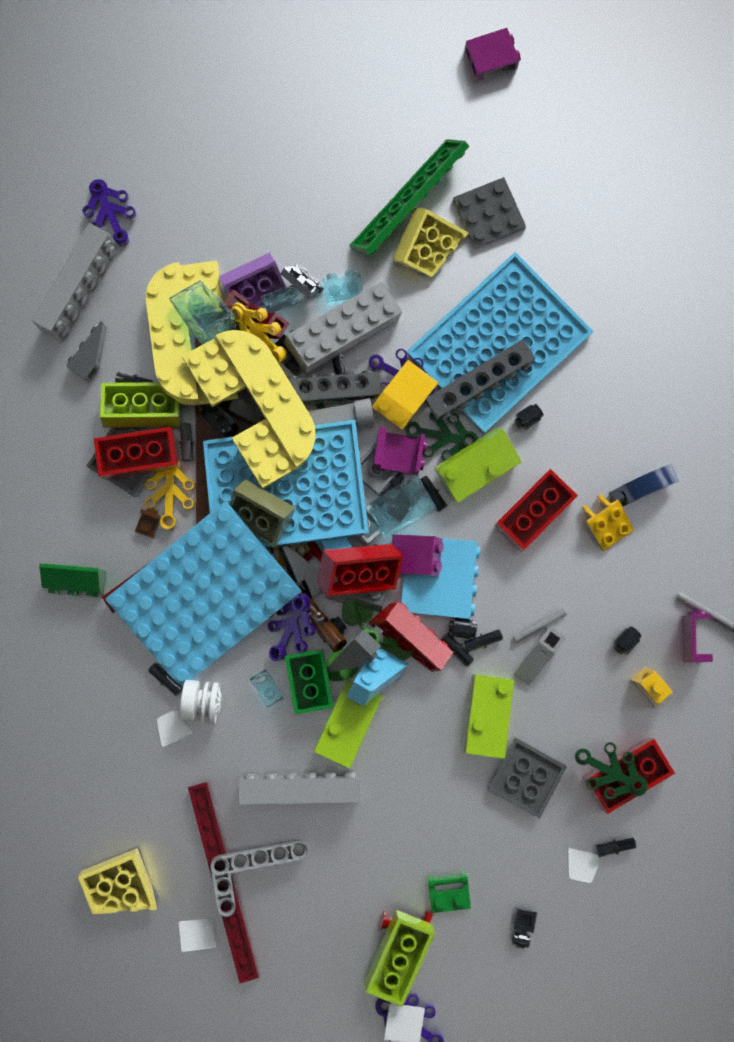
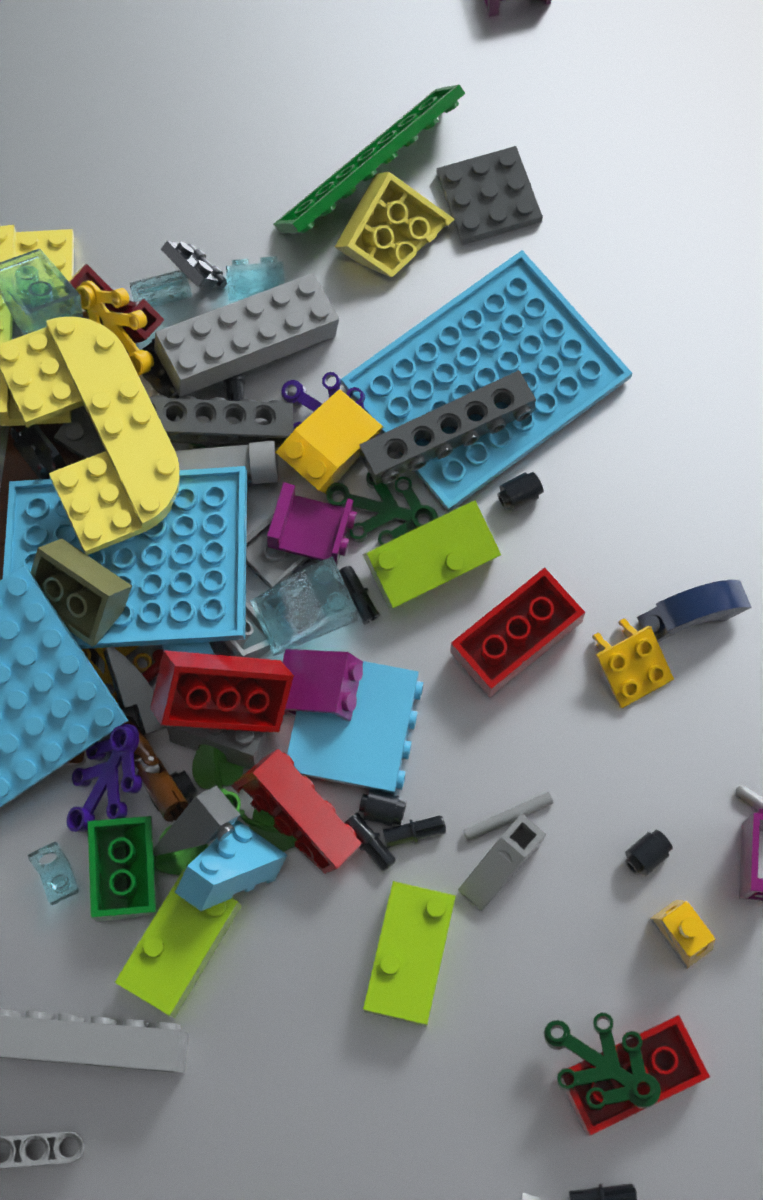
camera: 10 degrees right, 10 degrees down
medium lavender slope [219,252,289,307] -> none
dark grey plate [487,737,567,819] -> none

